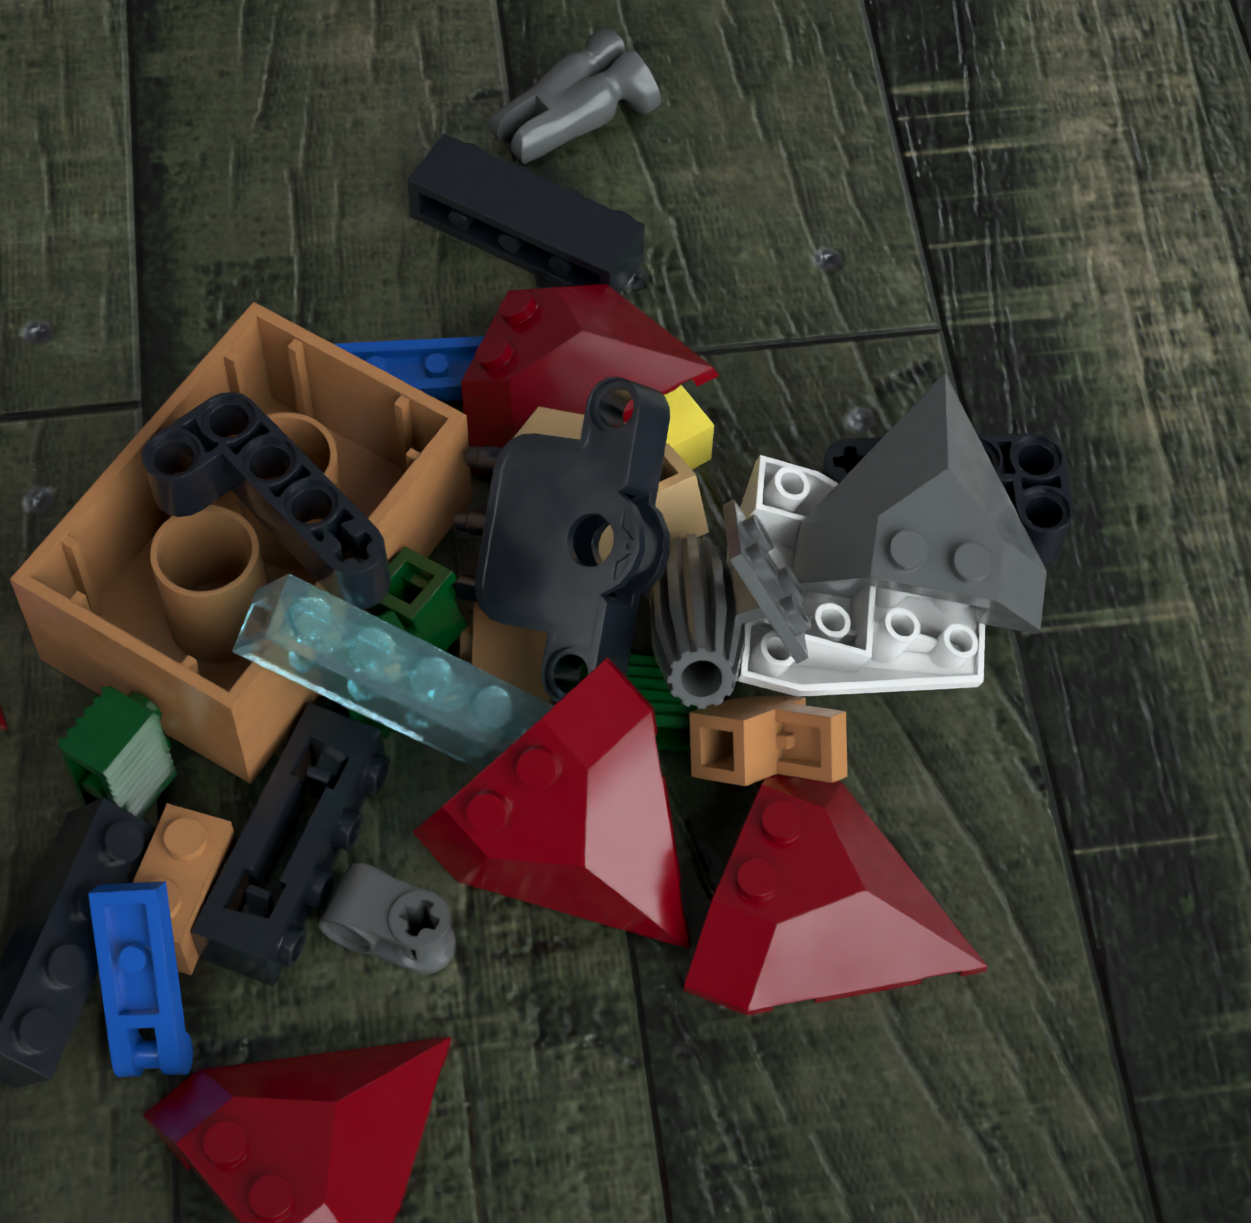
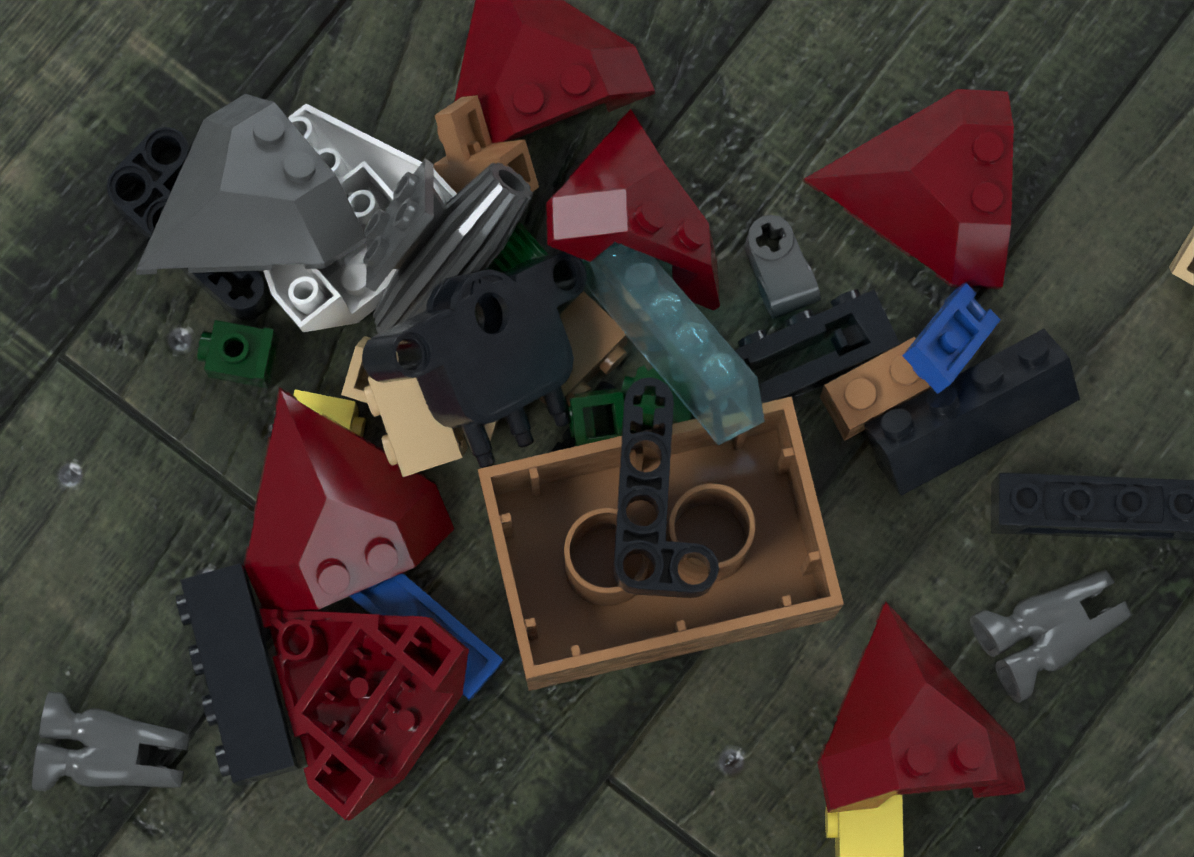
camera: 135 degrees left, 20 degrees up
dark green brick [58,686,178,819] -> none
none -> dark green brick [197,320,279,389]
none -> dark red wedge [259,609,469,820]

